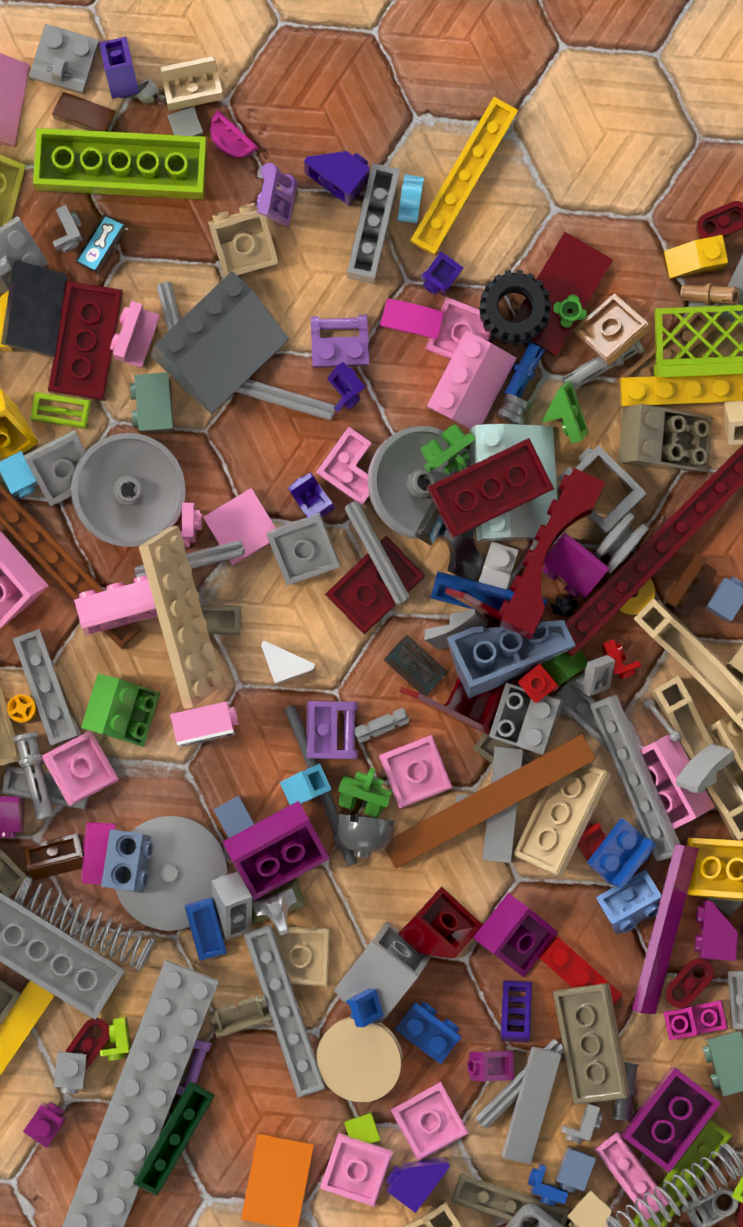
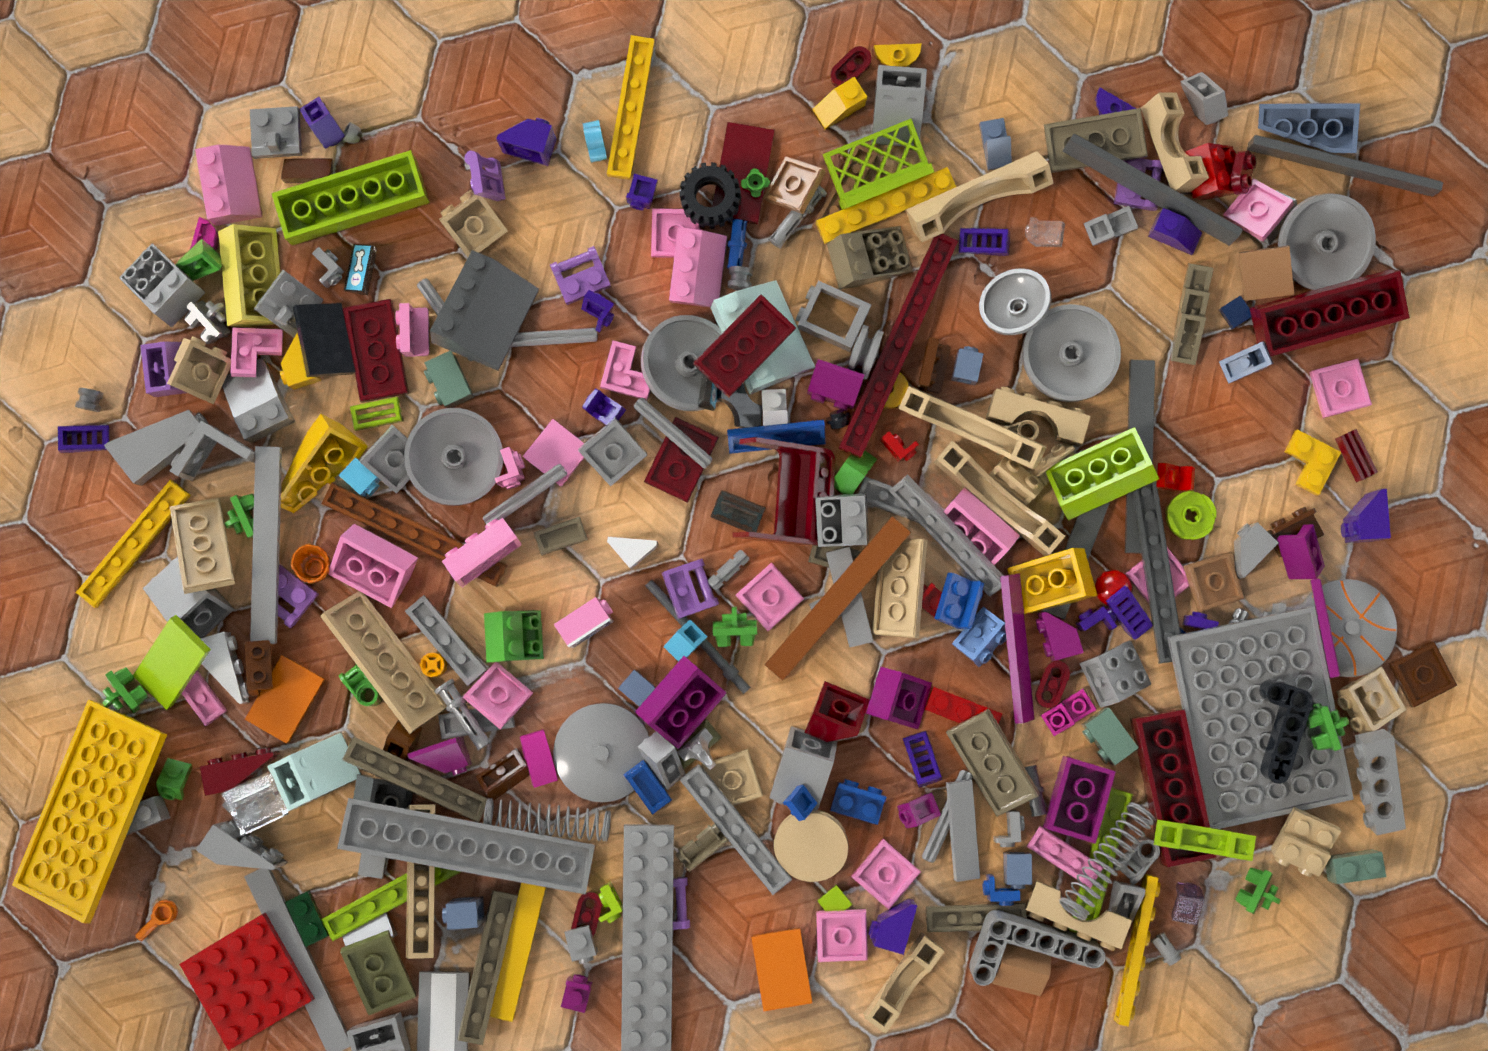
camera: 15 degrees left, 0 degrees up
sand blue brick [101,829,153,893] -> none
dark green slope [132,1081,215,1196] -> none
tan plate [139,526,222,708] -> none
tan bracket [160,56,224,111] -> none
light grey tile [167,106,203,136] -> none
dark pink tile [210,110,258,158] -> none
dark grey cylinder [337,814,395,858] -> none
light grey brick [347,163,400,285] -> none
dark pink slope [380,298,444,340] -> none
bright green hips [420,424,475,474] -> none
light grey slope [424,609,489,650] -> none
sand blue wedge [447,620,575,698] -> none
dark red arch [498,468,605,640] -> none
red bracket [518,664,560,703] -> none
bright green slope [542,380,589,443] -> none
light grey bracket [571,655,615,697] -> none
light grey hinge [643,698,681,742] -> none
light grey slope [676,743,734,793] -> none
medium nougat pin [680,283,740,306] -> none

